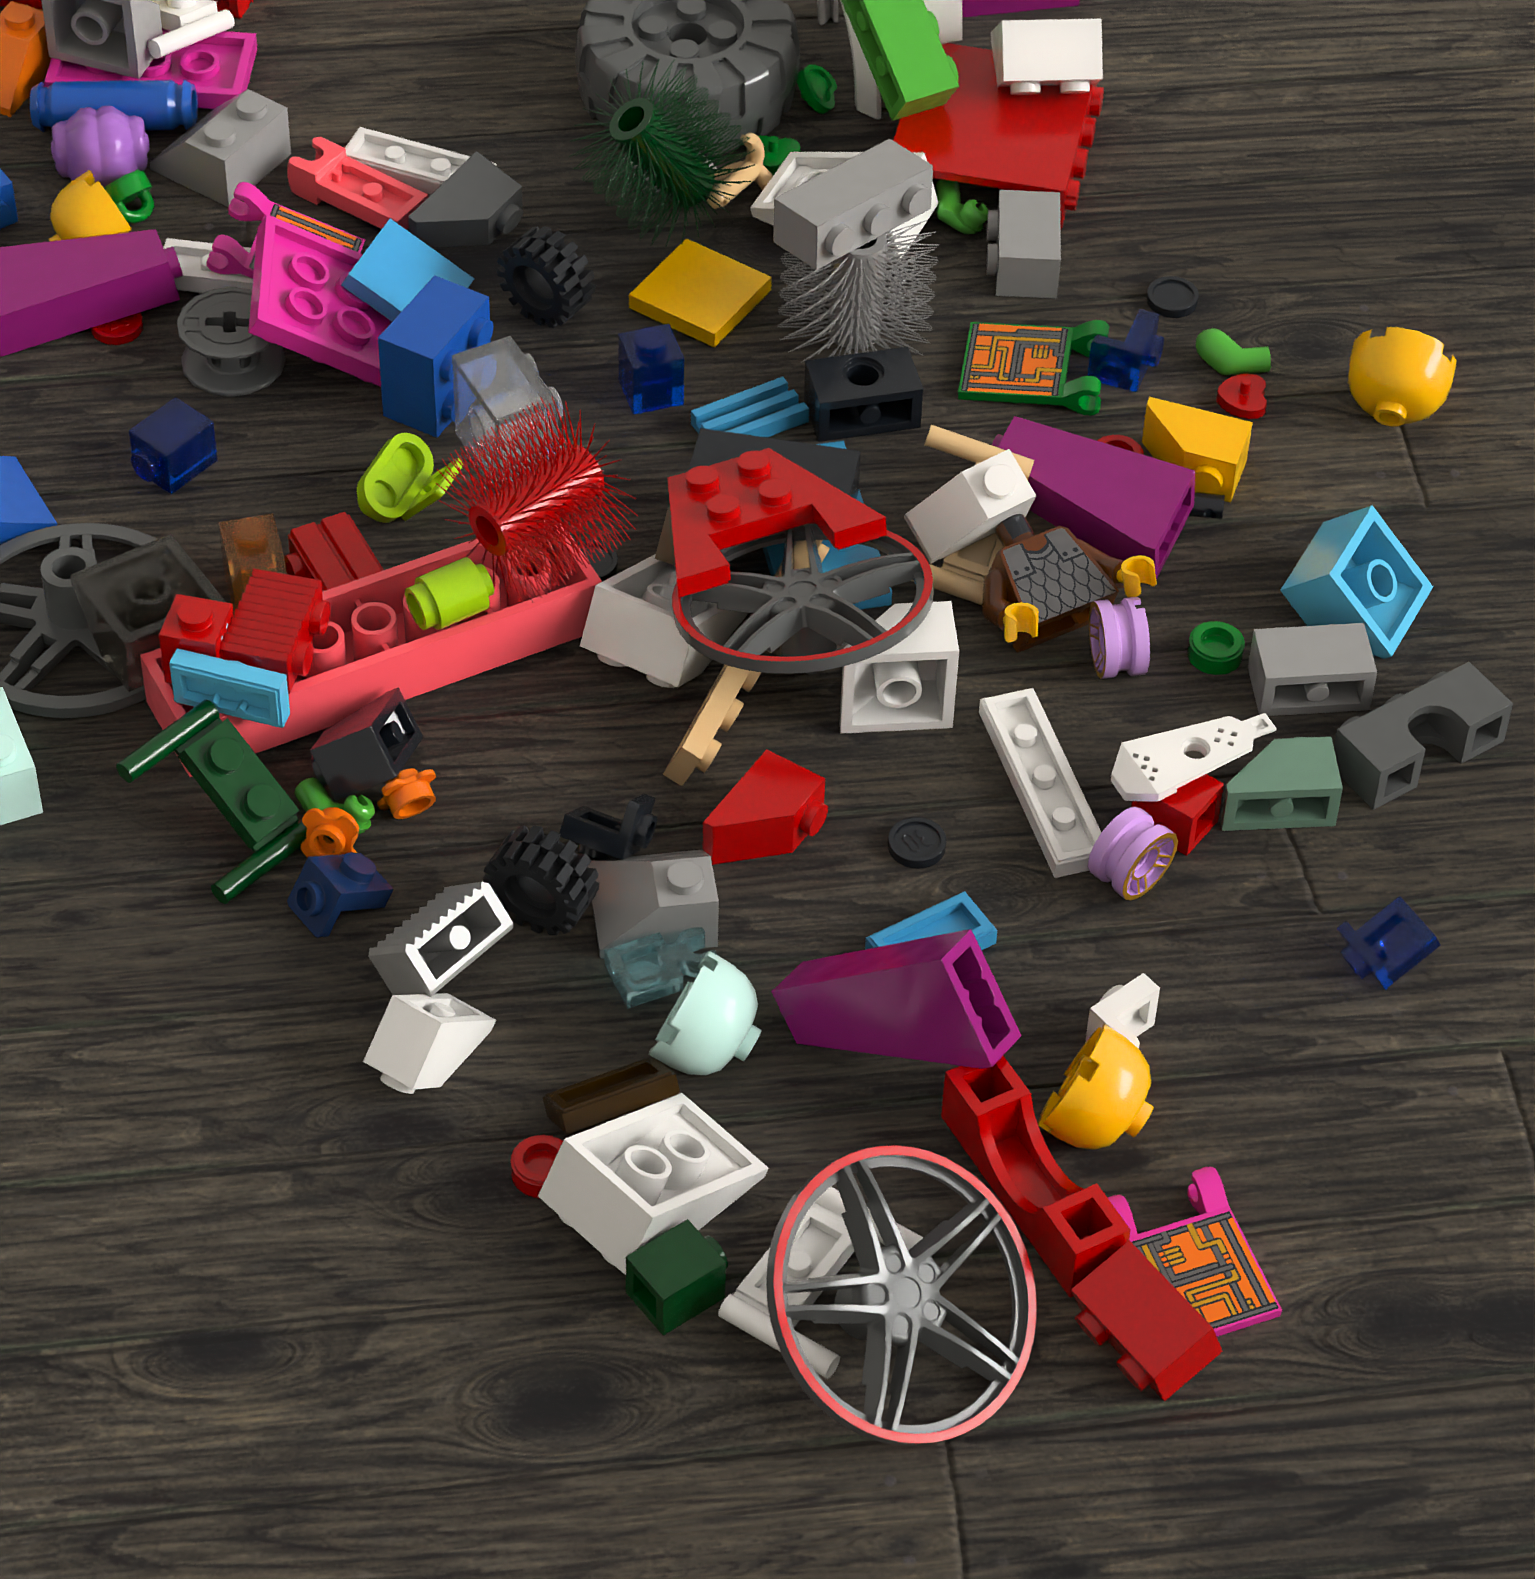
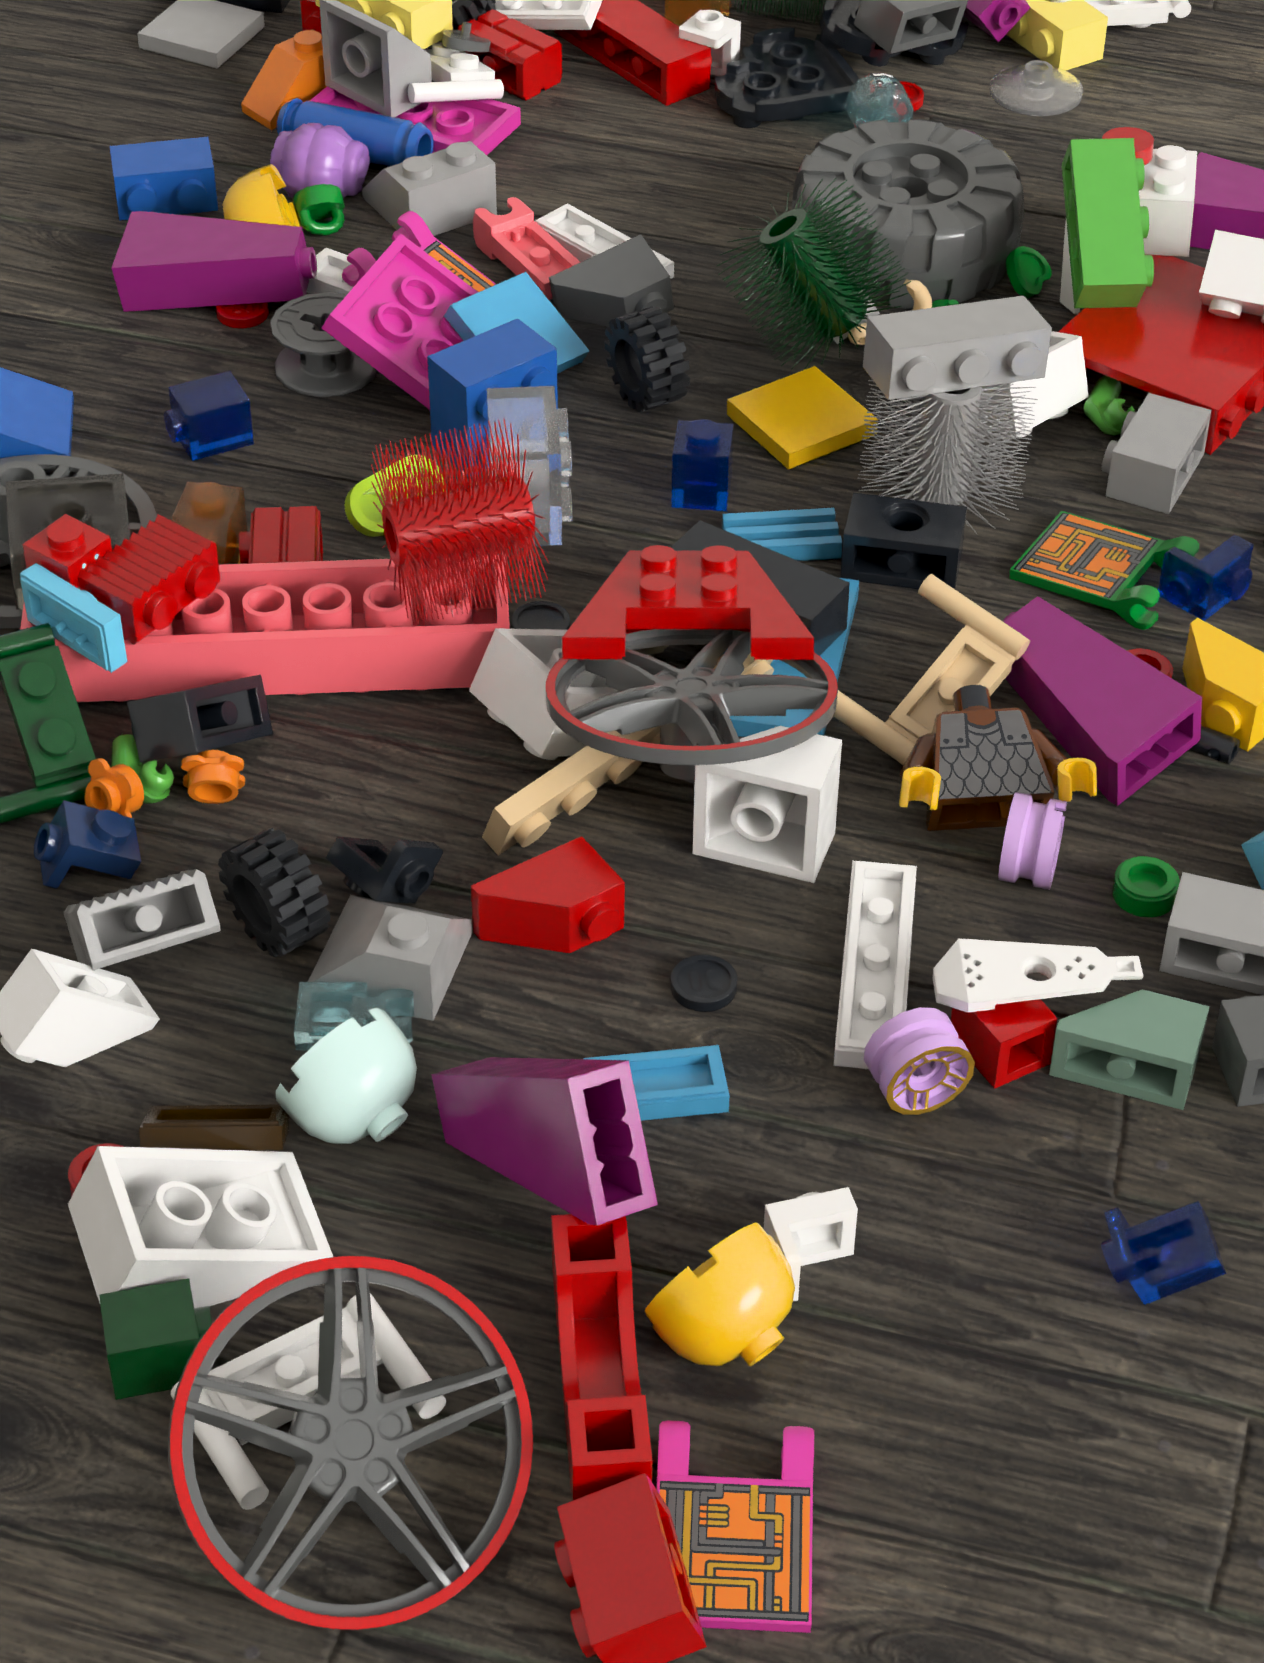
camera: 25 degrees right, 5 degrees down
lime brick [405,557,494,630] -> none
white slope [904,449,1036,564] -> none

